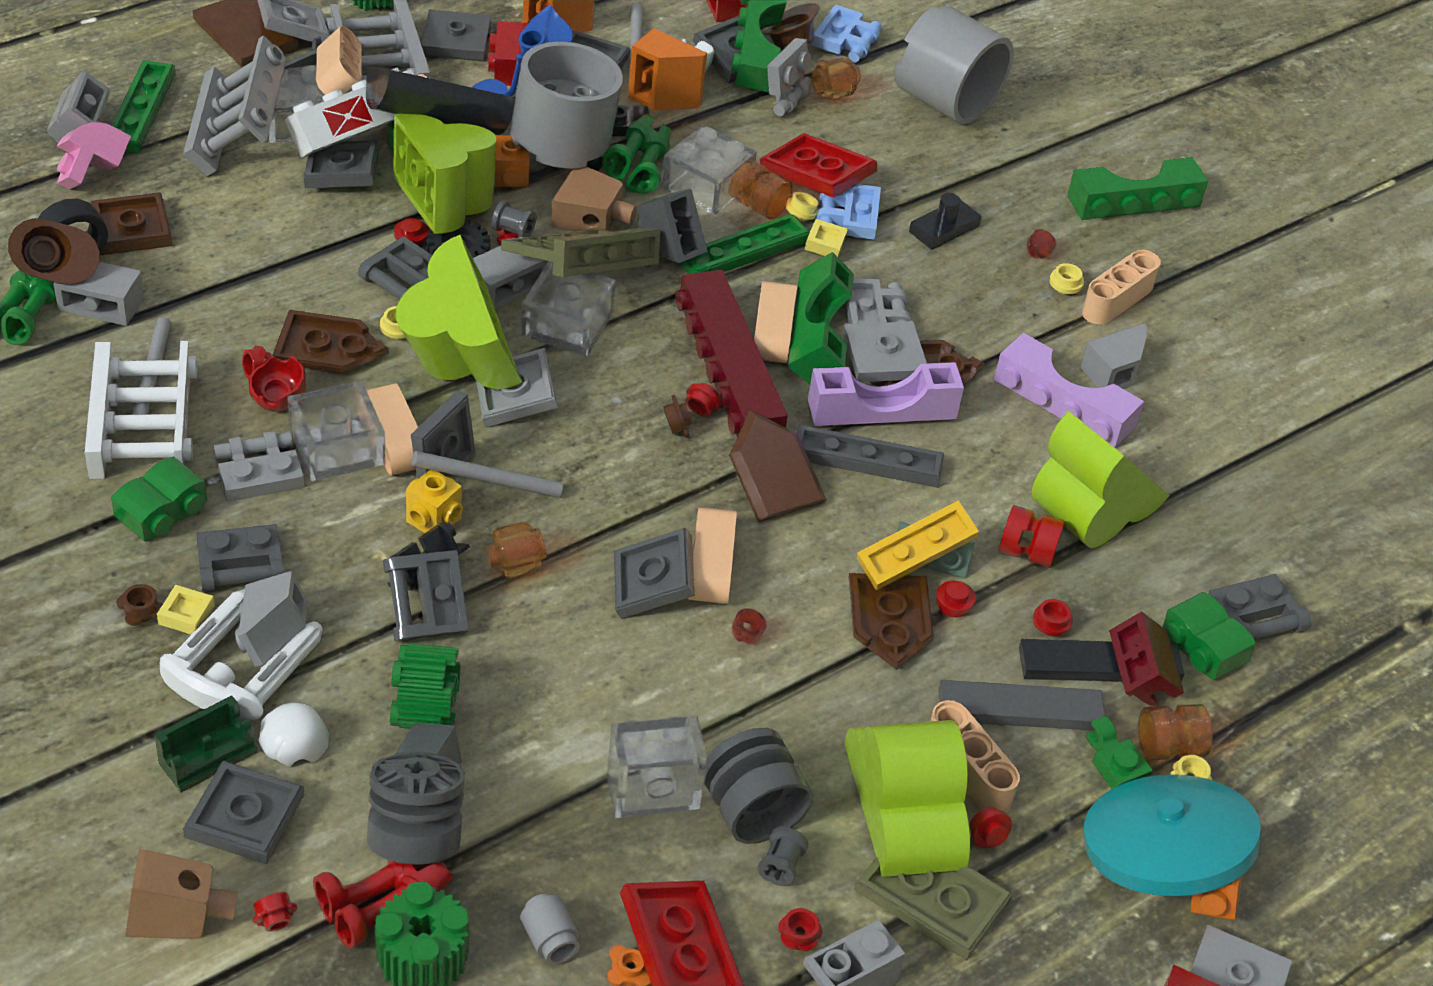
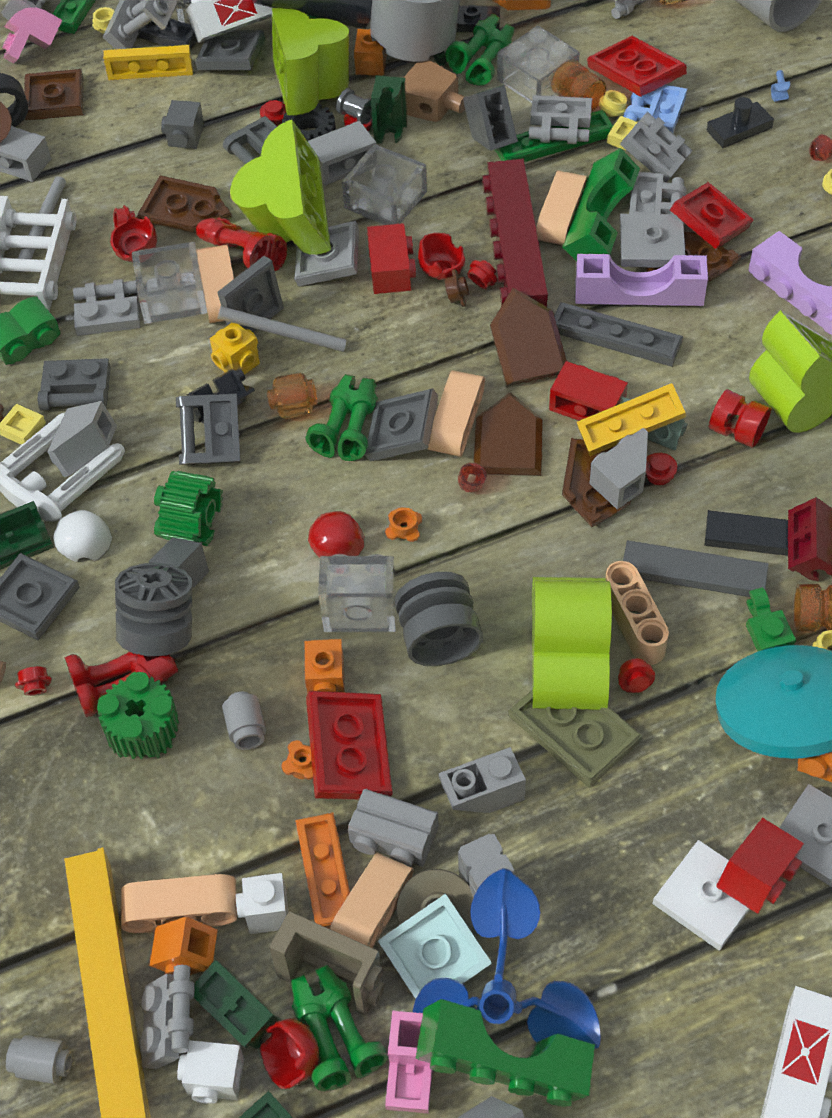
camera: 20 degrees right, 10 degrees up
olive fence [501,227,661,277] -> none
dark grey bush [757,826,809,886] -> none
red plate [778,908,822,952] -> none
red plate [1033,599,1073,636] -> none
none -> light yellow plate [92,7,114,33]
none -> yellow plate [103,45,193,80]
none -> black plate [138,19,197,49]
none -> dark grey brick [161,100,204,149]
none -> red piece [196,218,287,271]
none -> green piece [305,374,378,461]
none -> orange brick [305,639,345,694]
none -> red hair [308,511,365,565]
none -> red brick [367,223,416,294]
none -> dark green hinge [371,76,408,144]
none -> orange plate [385,507,422,542]
none -> red hair [418,232,466,280]
none -> reddish brown tile [473,392,543,476]
none -> light grey plate [529,95,592,144]
none -> red brick [549,361,628,421]
none -> light grey slope [589,428,648,509]
none -> light grey plate [620,112,693,183]
none -> red tile [670,182,754,249]
none -> medium blue hand [771,70,791,102]

